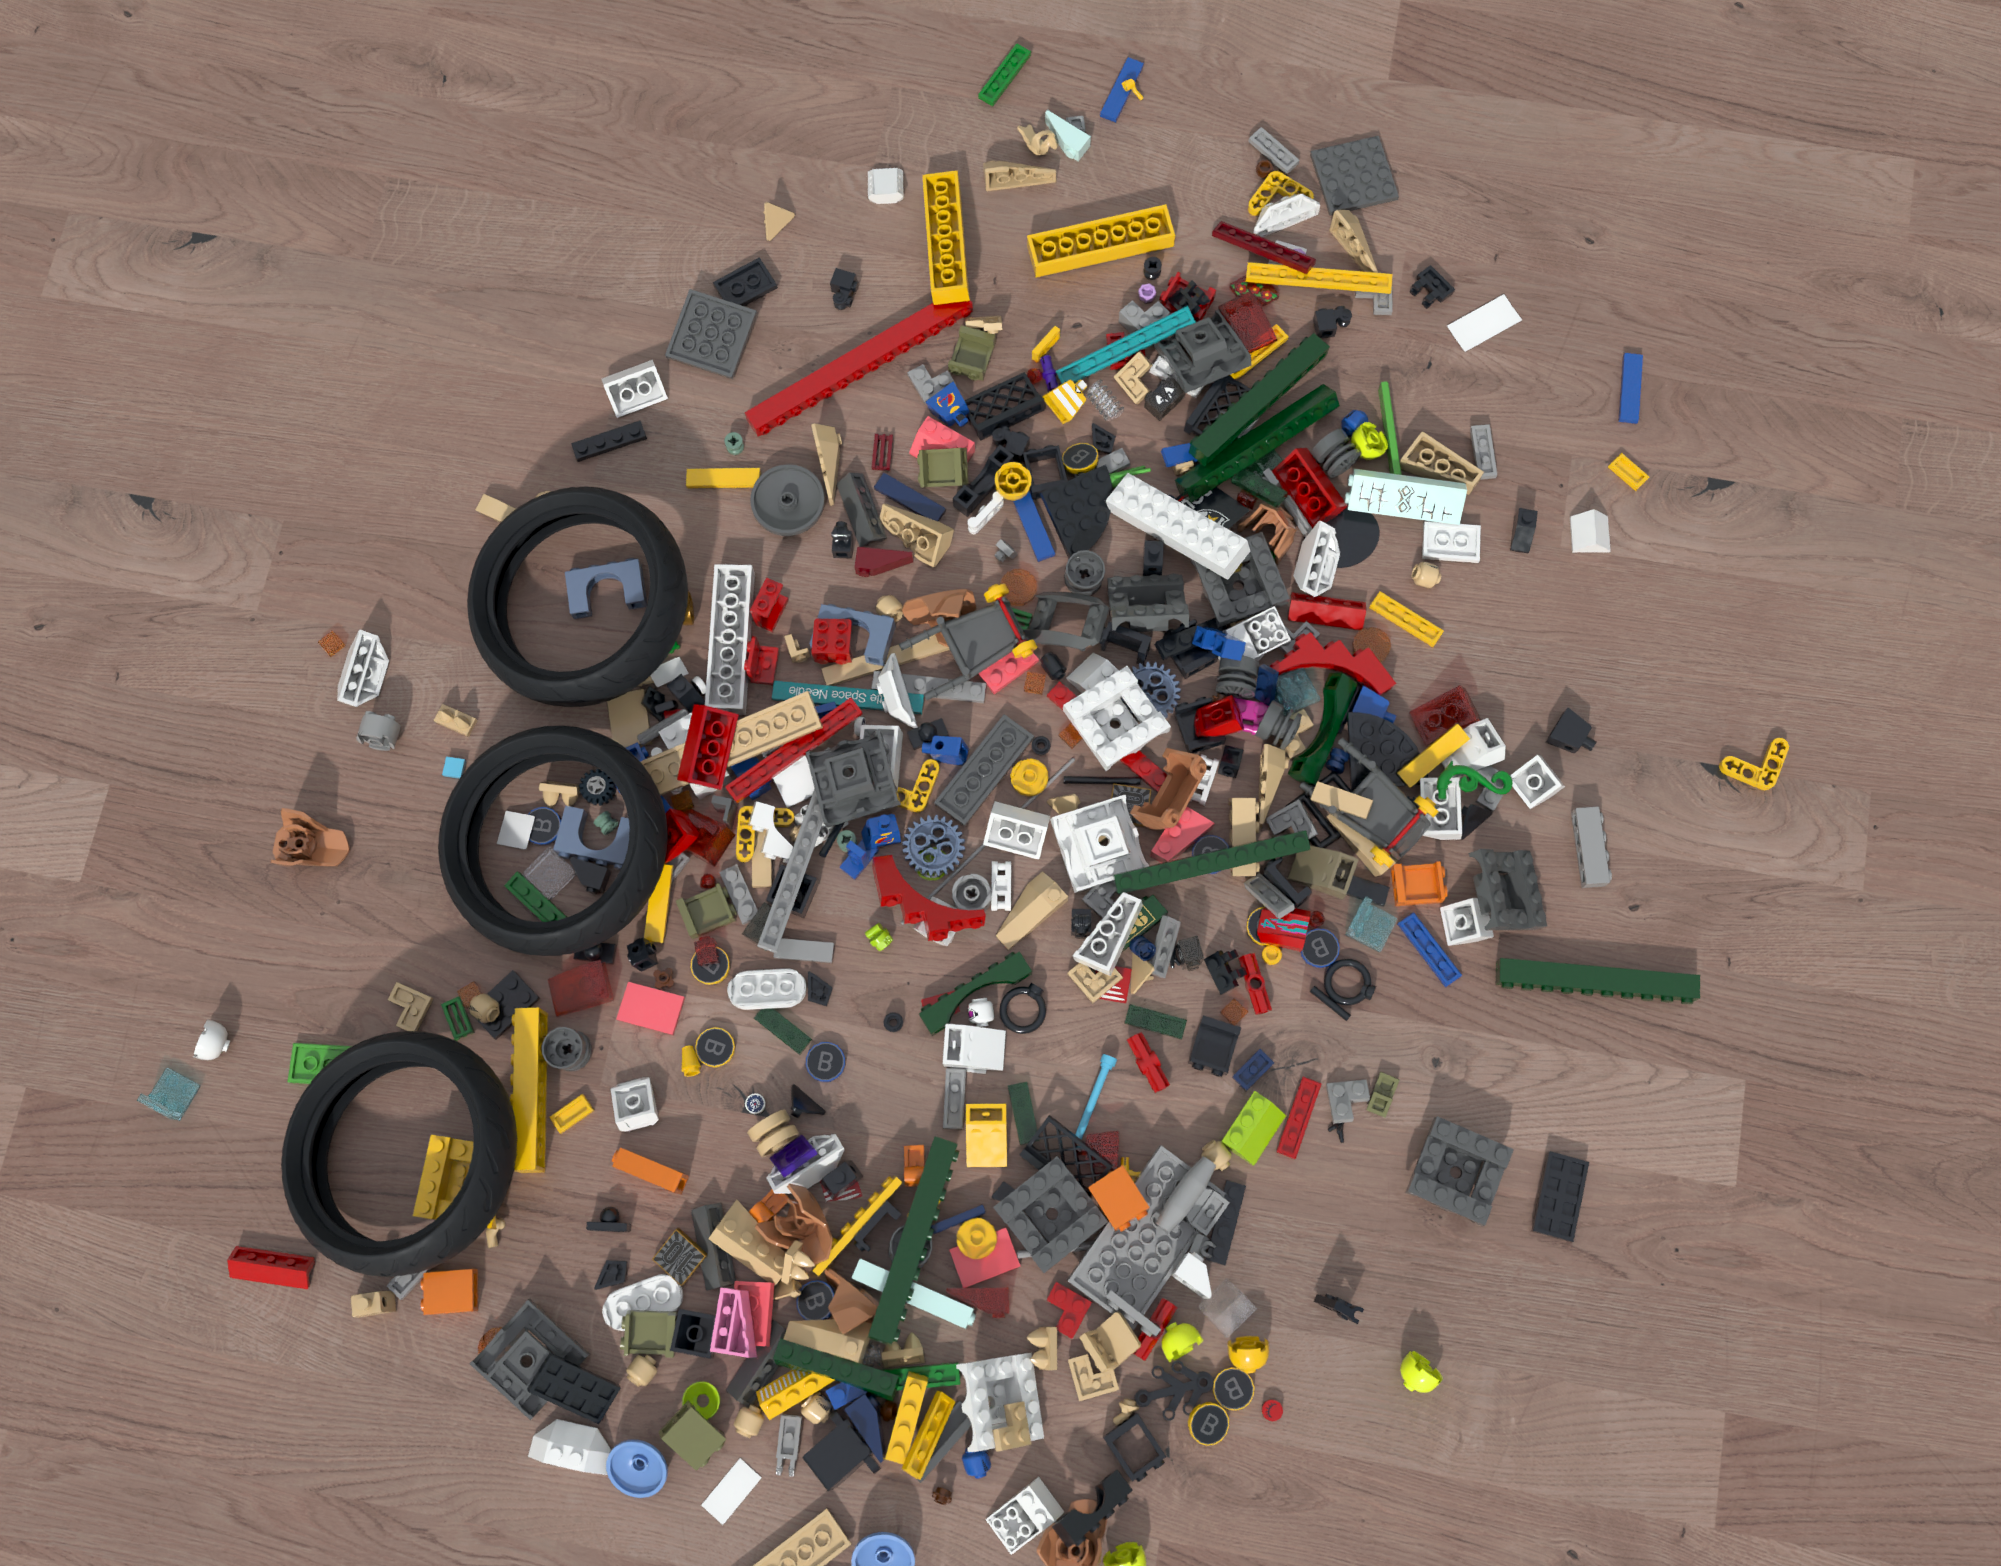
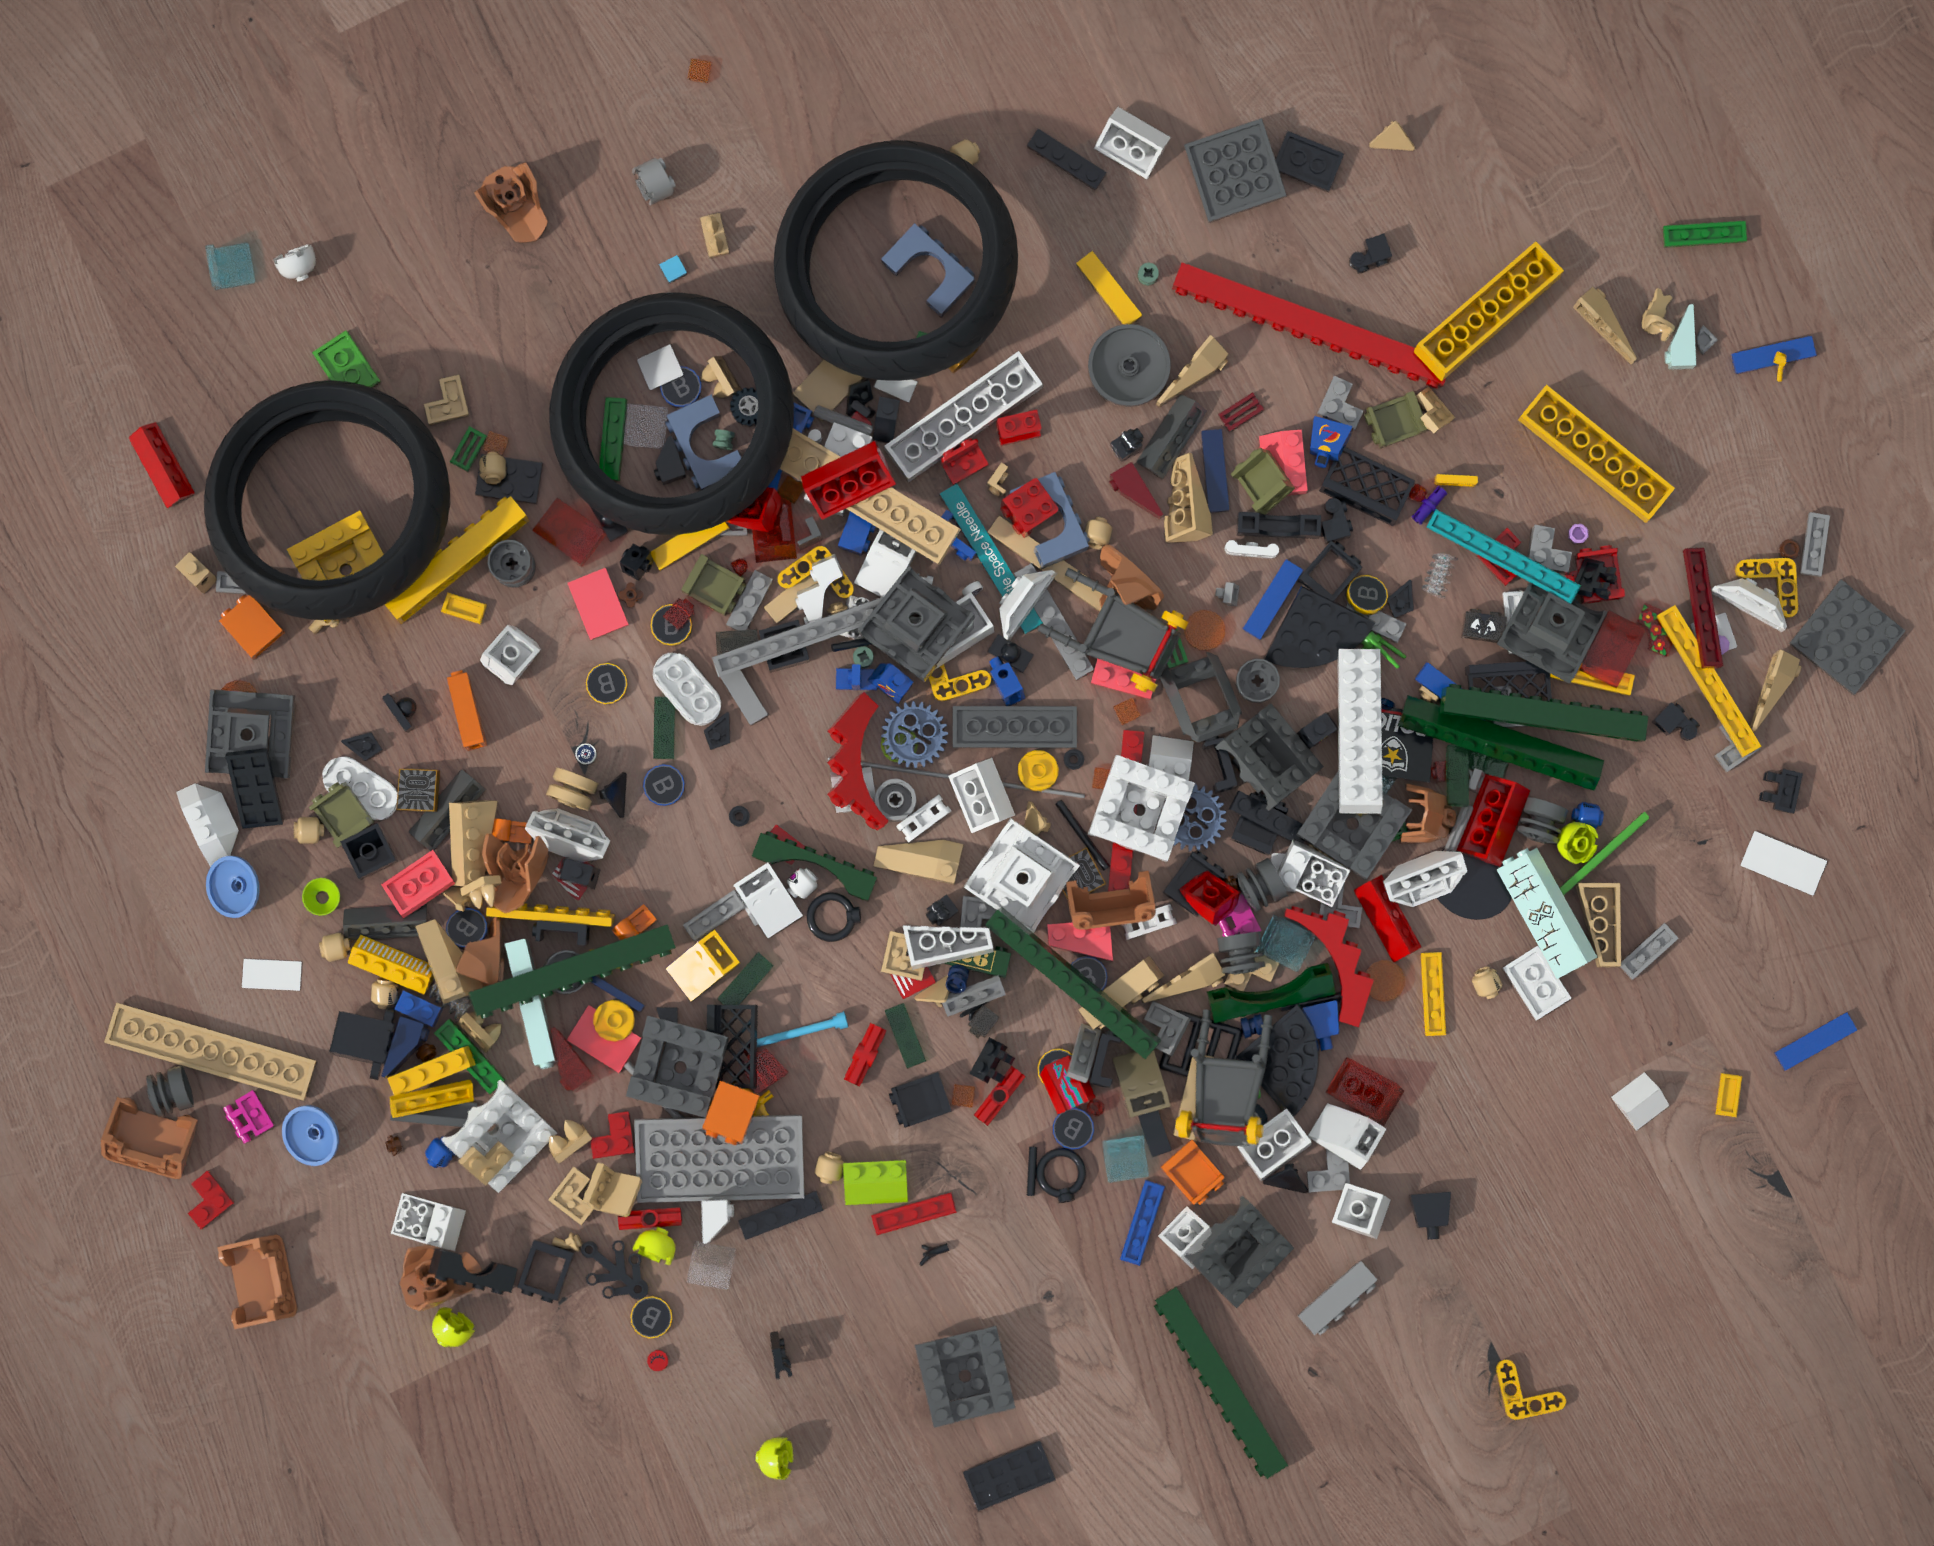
camera: 45 degrees right, 10 degrees up
white wedge [337,630,389,707] -> none
tan slope [476,494,516,523] -> none
olive panel [659,1400,726,1471] -> none
yellow cone [681,1045,701,1077] -> none
white tile [691,676,706,695] -> none
bright pink wedge [710,1288,757,1358] -> none
red plate [725,698,863,803] -> none
dark purple tile [769,1135,818,1177] -> none
dark green arch [773,1339,900,1401] -> none
light grey hinge [776,1414,802,1477] -> none
lime piece [865,923,893,951] -> none
white slope [868,168,904,204] -> none
yellow cylinder [994,462,1032,501] -> none
black brick [1040,652,1067,680] -> none
yellow torso [1042,379,1087,424] -> none
light grey plate [1106,1290,1161,1337] -> none
tan plate [1114,352,1153,404] -> none
black wheel [1143,257,1162,280] -> none
light grey plate [1156,1156,1230,1236] -> none
black tile [1188,1402,1229,1446] -> none
light grey tile [1189,1233,1216,1258] -> none
blue arch [1192,625,1246,661] -> none
black bracket [1218,745,1244,778] -> none
yellow cylinder [1227,1336,1269,1373] -> none
dark blue plate [1232,1049,1274,1091] -> none
dark blue plate [1255,664,1279,706] -> none
yellow tile [1262,945,1282,965] -> none
tan tile [1311,781,1373,820] -> none
light grey plate [1326,1080,1370,1124] -> none
olive slope [1366,1071,1399,1118] -> none
yellow tile [1397,724,1470,788] -> none
green plant [1436,761,1513,800] -> none
black slope [1510,508,1538,554] -> none

